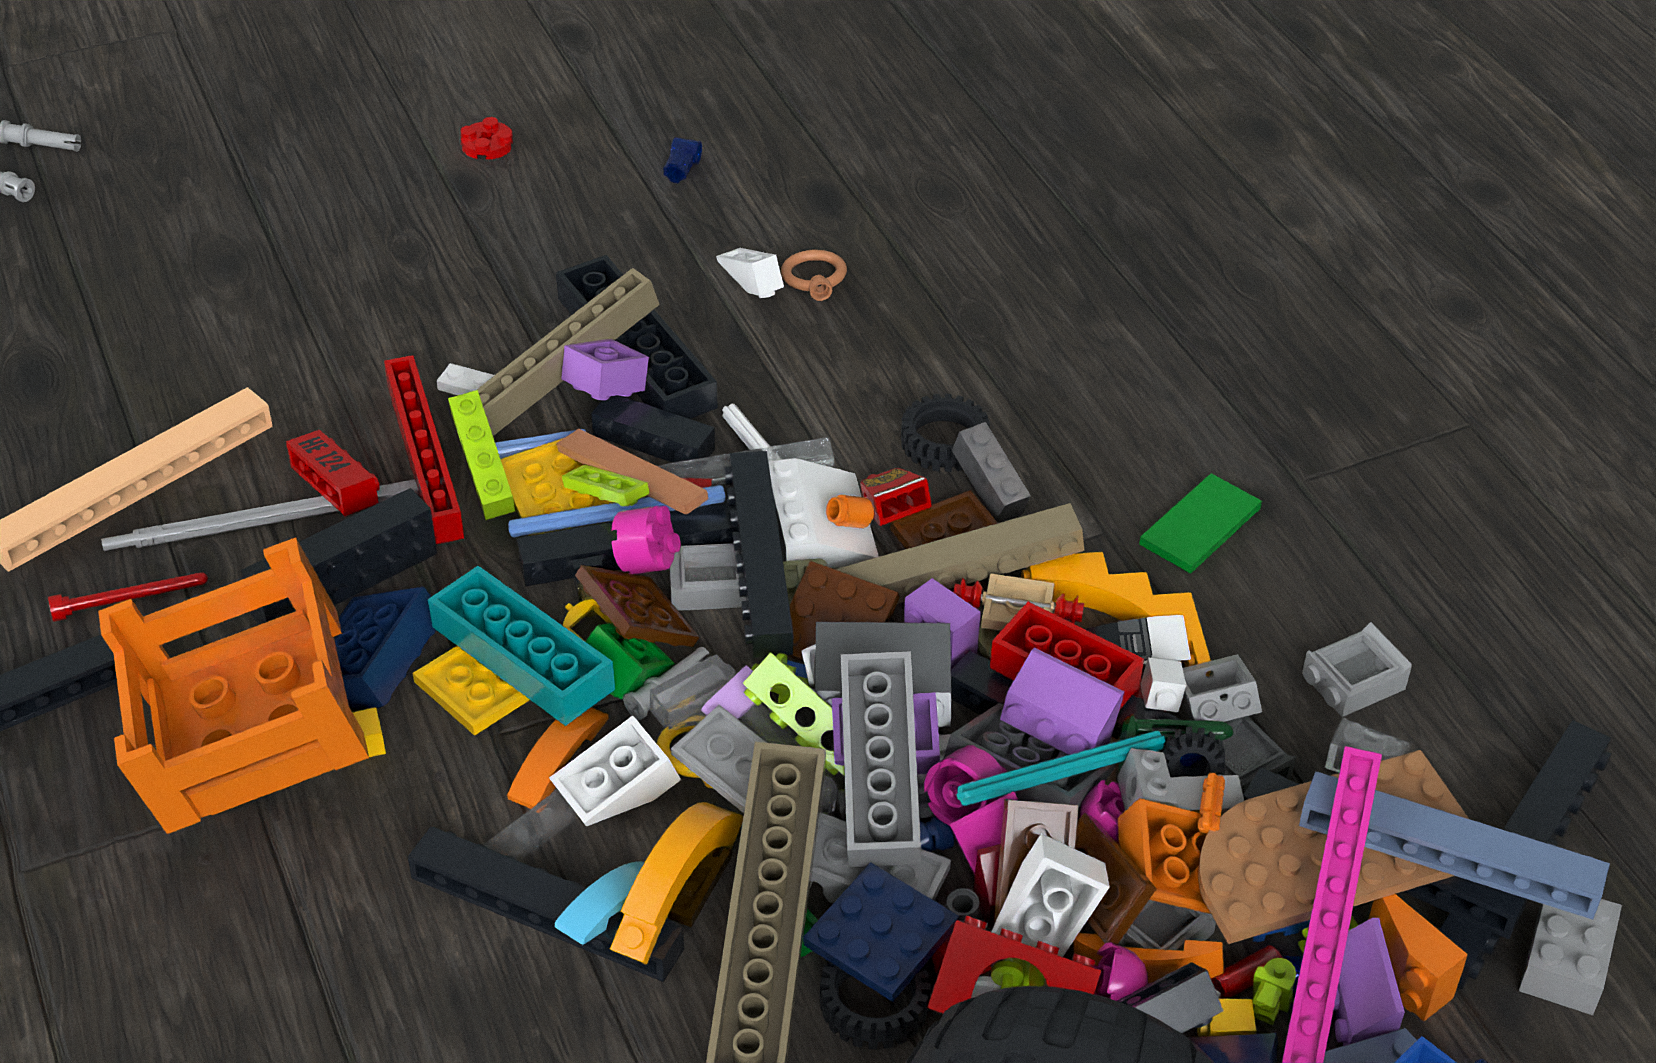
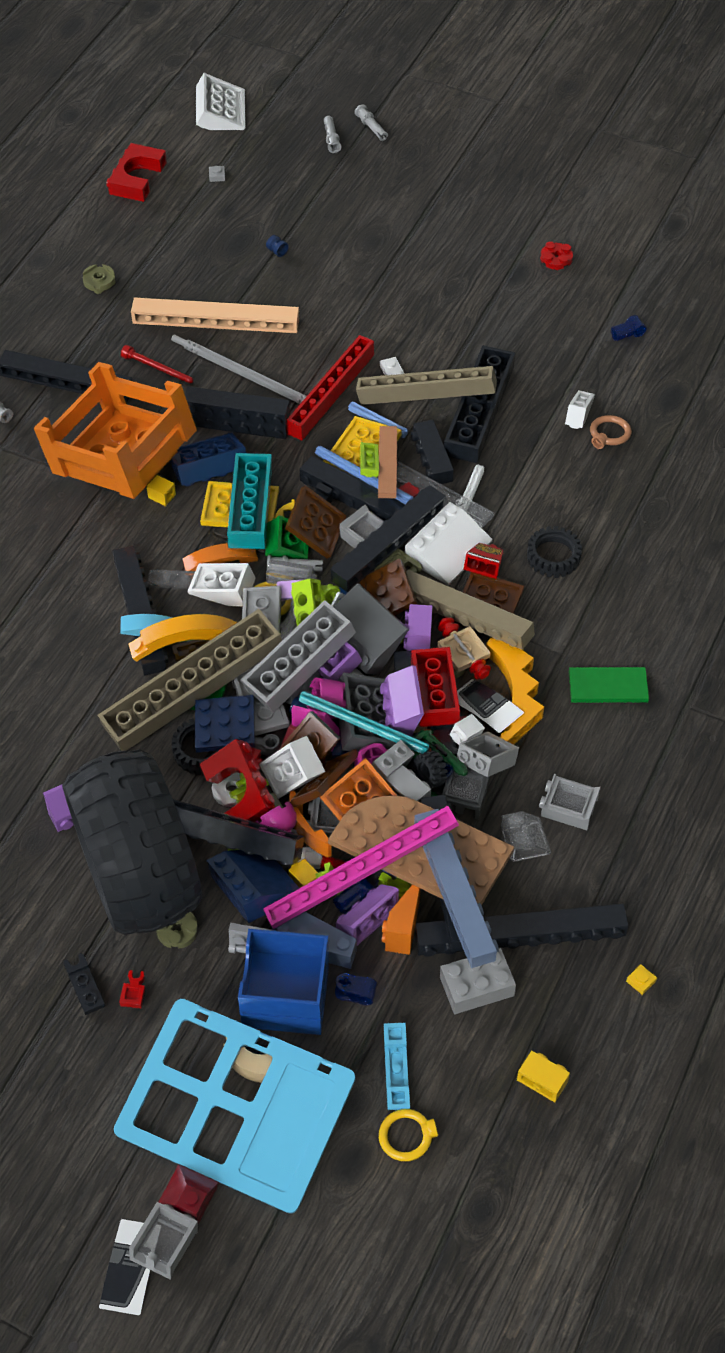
camera: 50 degrees right, 10 degrees up
red brick [286,430,380,516] -> none
lime brick [448,390,515,520] -> none
medium lavender brick [561,339,649,400] -> none
dark pink brick [611,506,681,574] -> none
orange brick [826,495,874,529] -> none
flat silver brick [952,422,1031,523] -> none
orange axle [1198,773,1225,834] -> none
none -> dark blue wheel [266,235,289,257]

